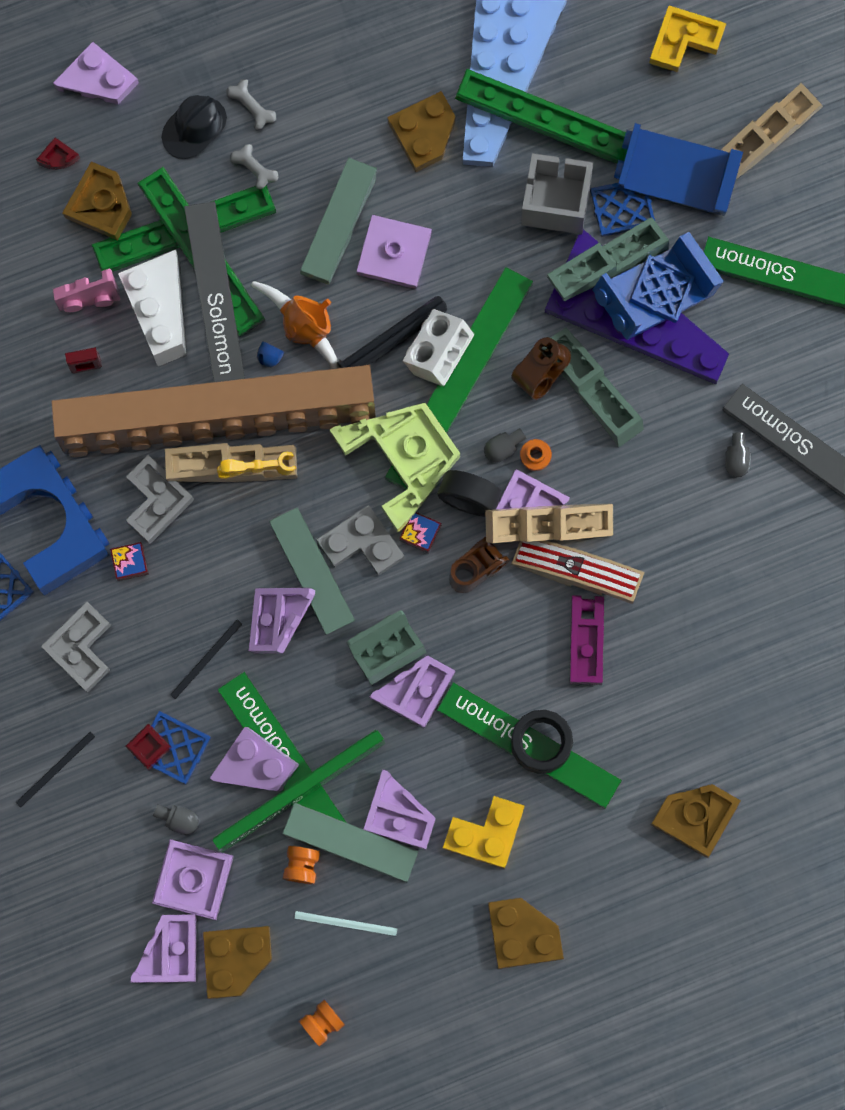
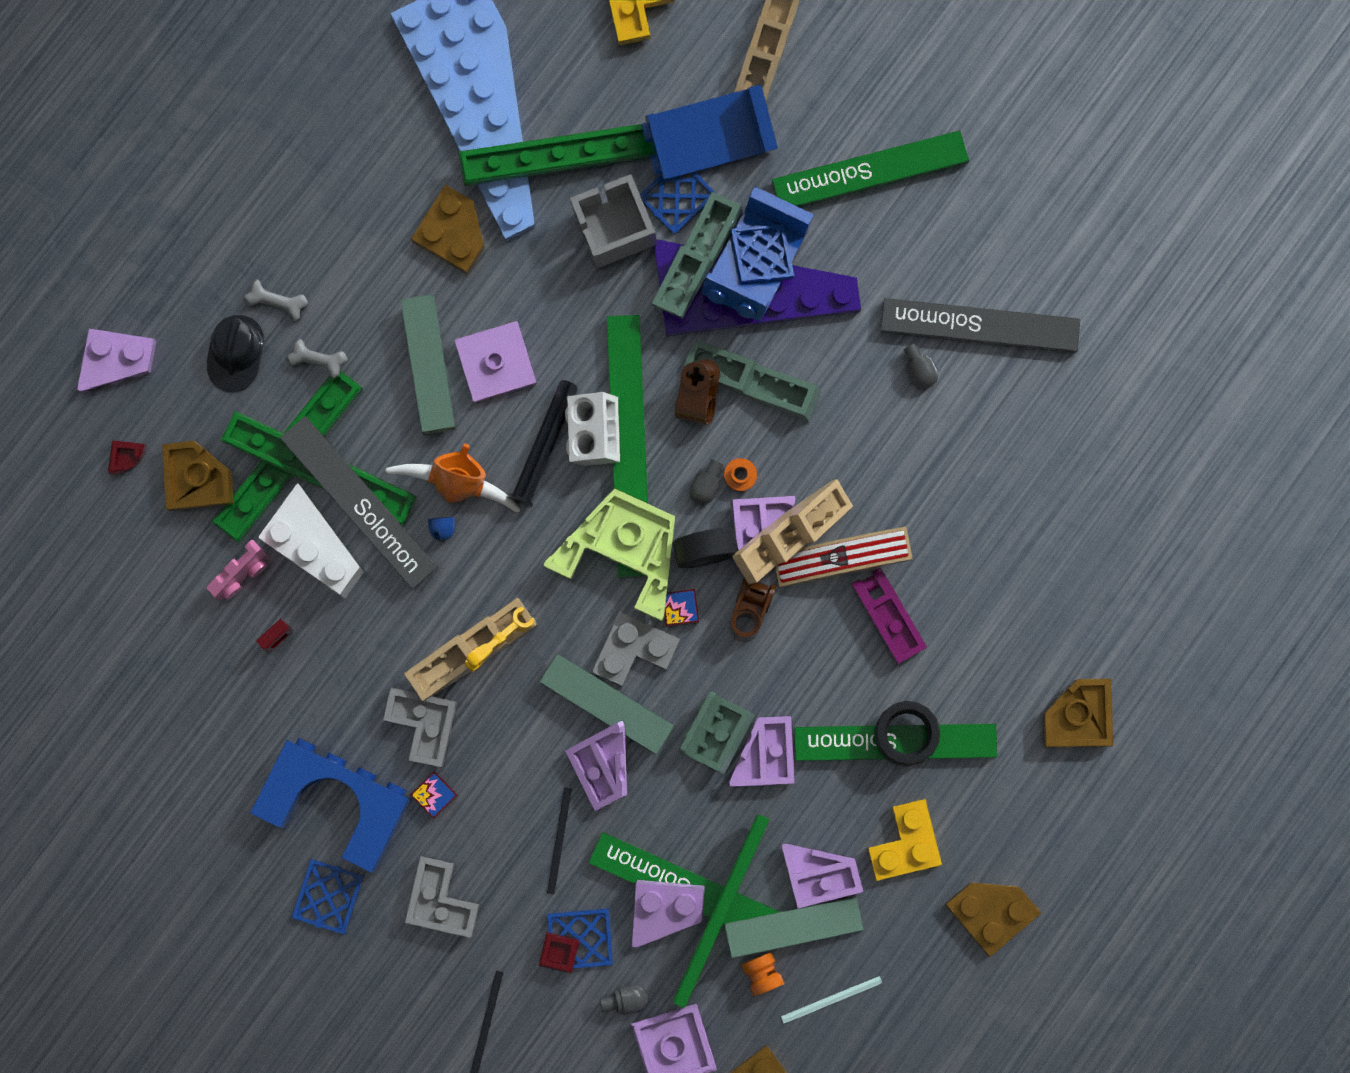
camera: 35 degrees left, 5 degrees up
medium nougat brick [52,365,376,457] -> none

